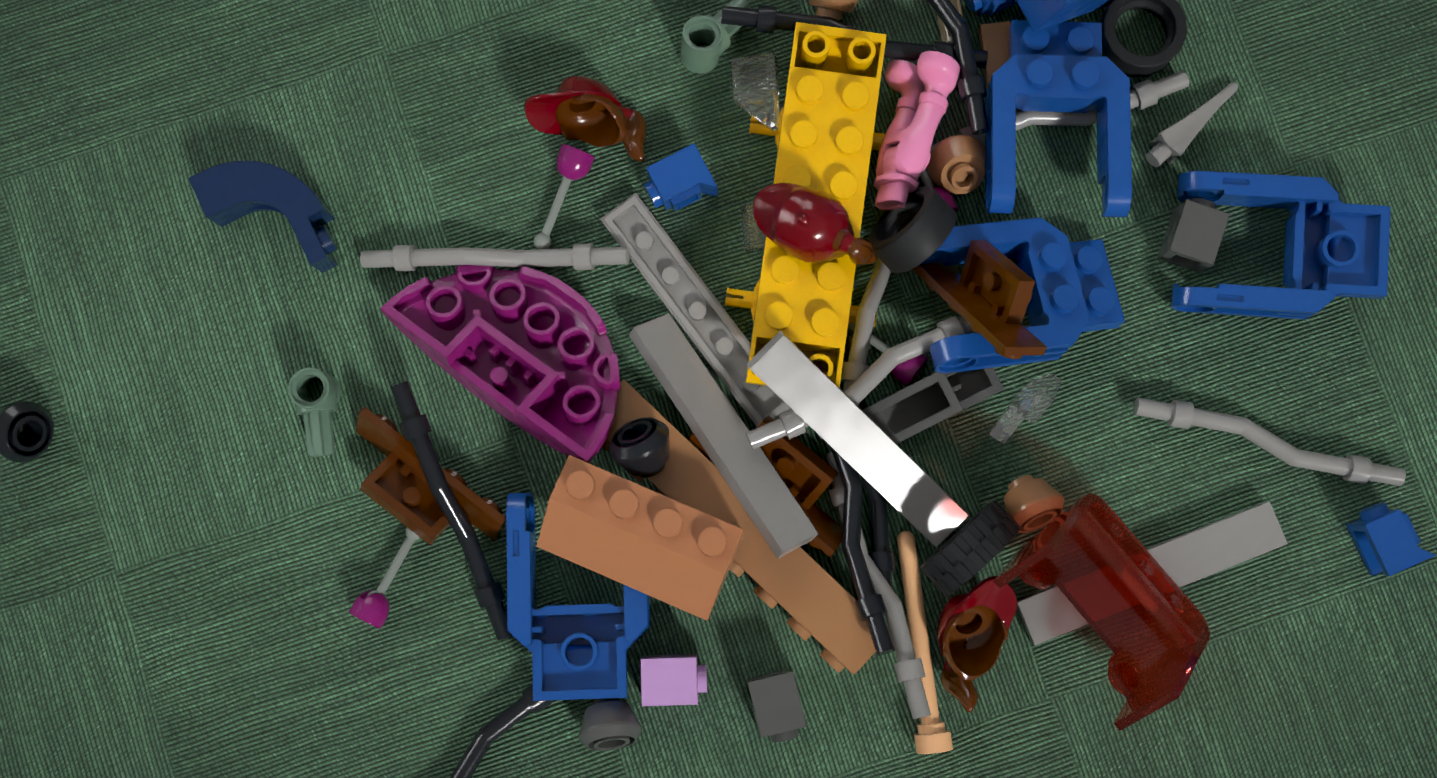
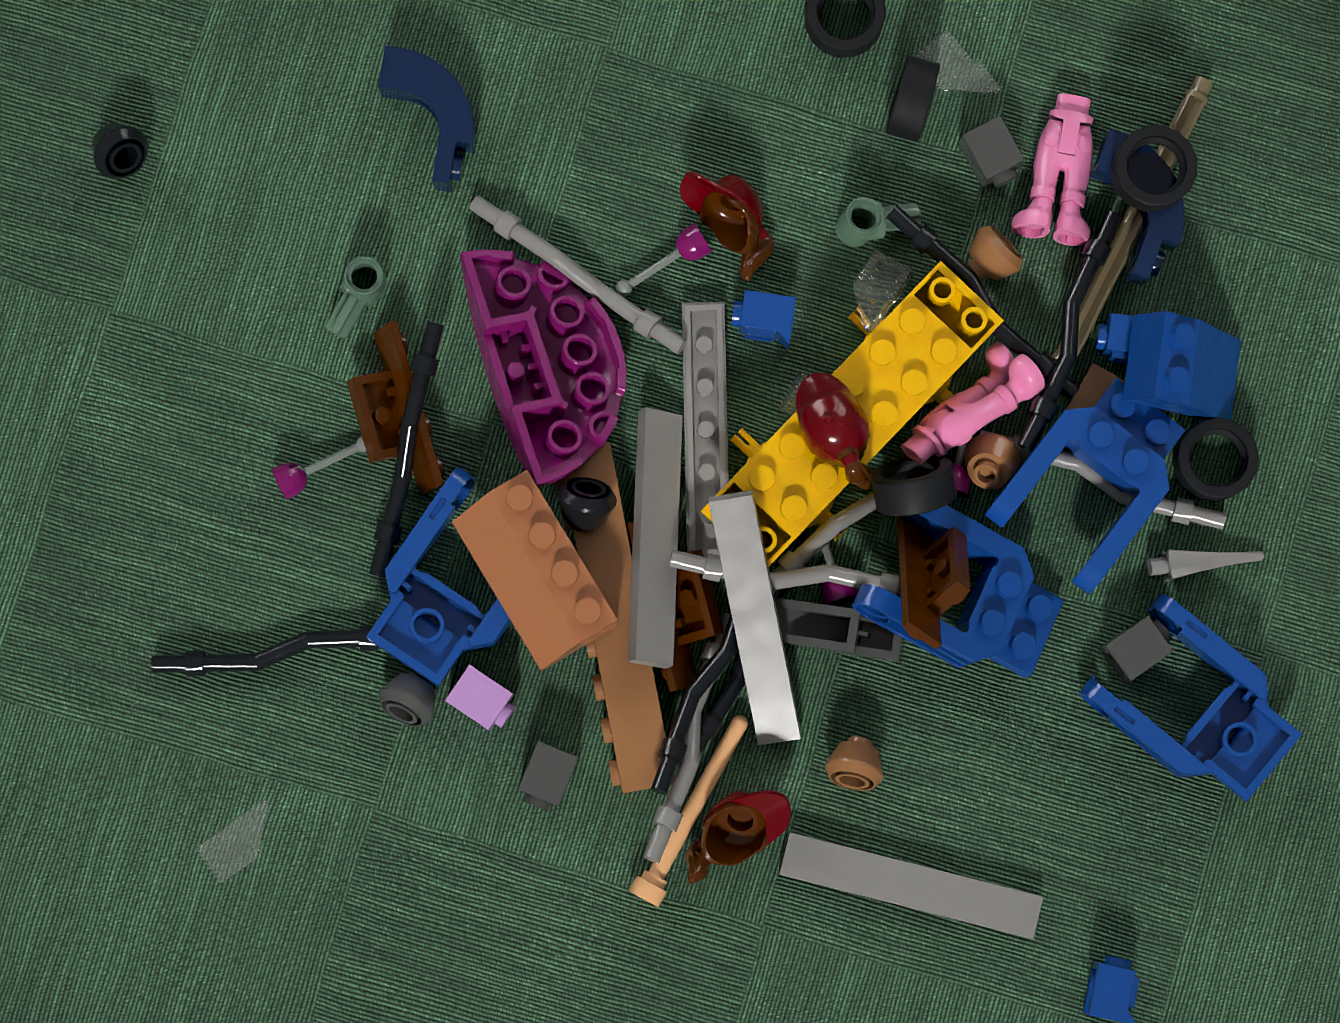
camera: 25 degrees right, 0 degrees up
black tyre [920,500,1021,596] -> none
clear slope [989,373,1062,444] -> none
clear red windscreen [993,493,1210,731] -> none
light grey bar [1133,397,1406,486] -> none

